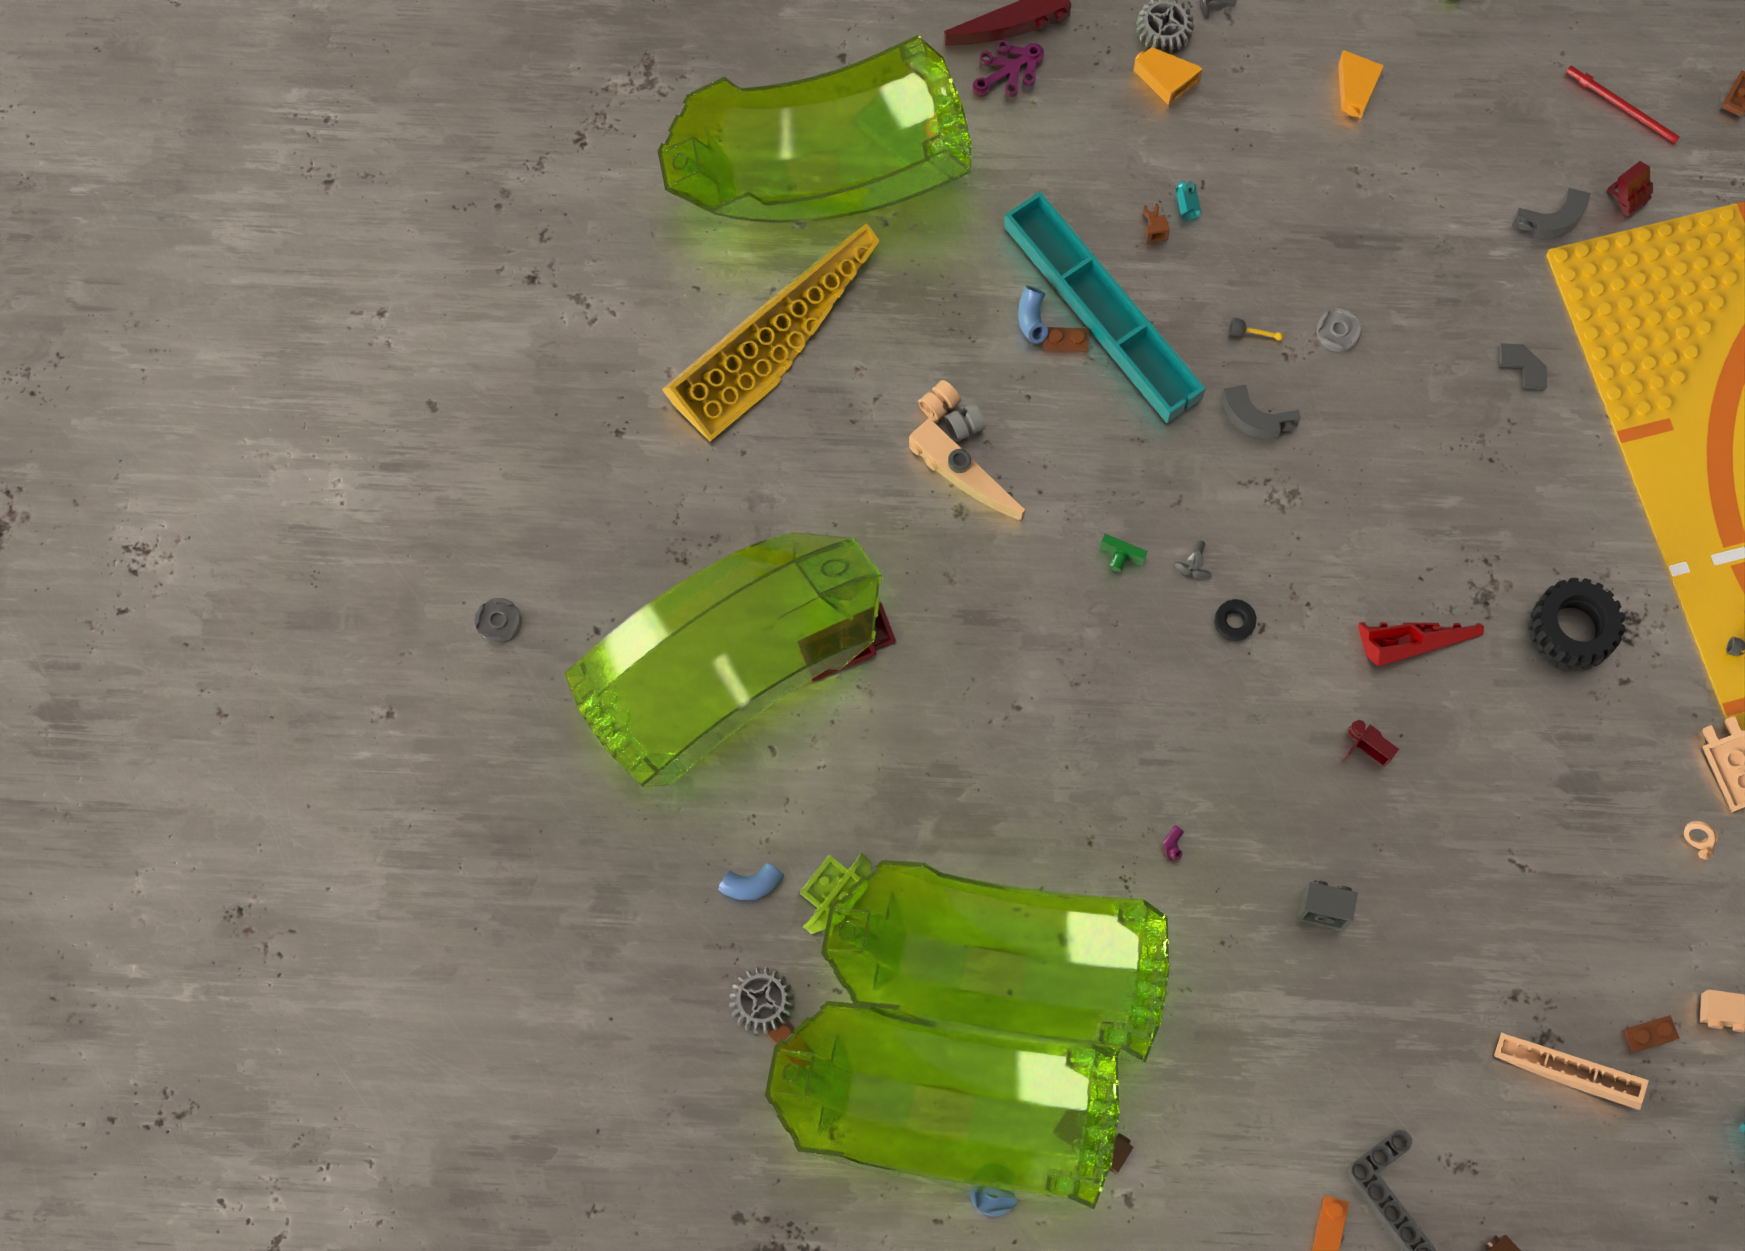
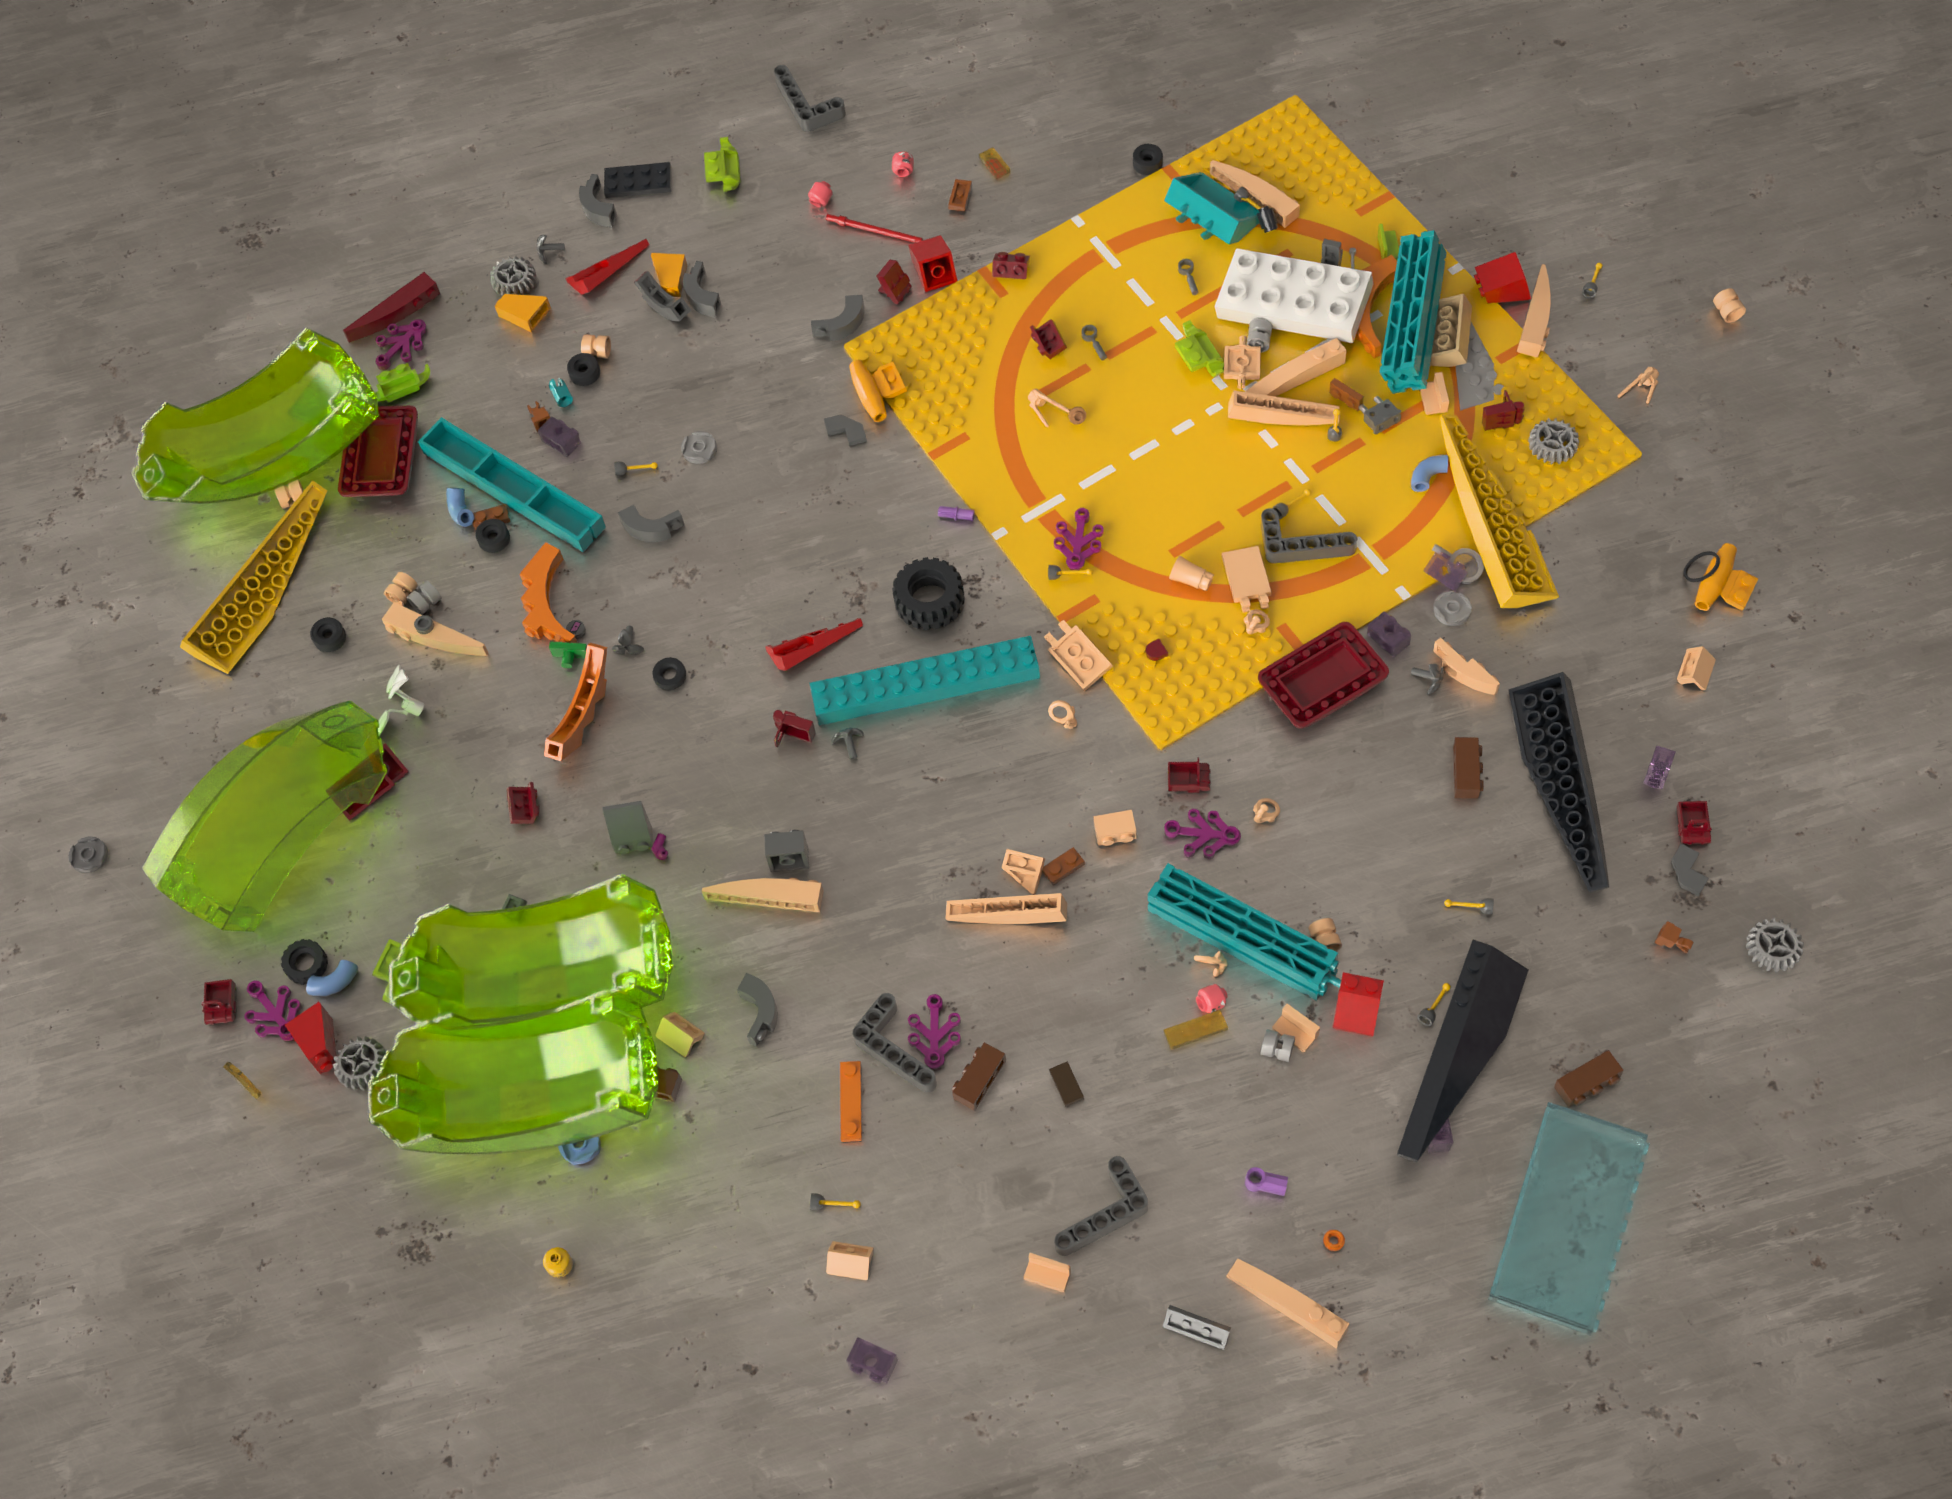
camera: 10 degrees left, 10 degrees down
none -> dark red piece [201,979,237,1025]
none -> clear yellow tile [223,1062,261,1100]
none -> magenta plant [244,980,302,1041]
none -> light nougat wheel [274,479,304,509]
none -> black tyre [281,939,328,985]
none -> red slope [285,1001,337,1075]
none -> black tyre [310,617,346,652]
none -> dark red wedge [338,405,418,497]
none -> lime plate [363,363,430,403]
none -> plant [375,665,424,744]
none -> black tyre [475,519,510,553]
none -> dark grey tile [501,894,527,919]
none -> dark red bracket [506,782,540,824]
none -> orange arch [519,542,577,643]
none -> clear purple brick [538,417,581,457]
none -> orange arch [544,642,608,761]
none -> red wedge [565,239,649,295]
none -> dark grey tile [566,620,586,639]
none -> black tyre [567,353,600,386]
none -> light nougat wheel [581,334,611,359]
none -> dark grey slope [602,801,653,854]
none -> dark grey arch [634,271,691,322]
none -> panel [656,1011,705,1057]
none -> dark grey arch [683,261,721,317]
none -> light nougat slope [702,878,824,912]
none -> dark grey arch [737,973,778,1046]
none -> coral head [808,181,833,207]
none -> teal piece [809,635,1040,726]
none -> dark grey plant [832,727,864,759]
none -> light orange plate [849,360,907,422]
none -> coral head [892,151,914,177]
none -> red slope [908,235,958,292]
none -> magenta plant [908,994,961,1069]
none -> medium lavender axle [938,506,975,521]
none -> light nougat wing [1002,849,1045,895]

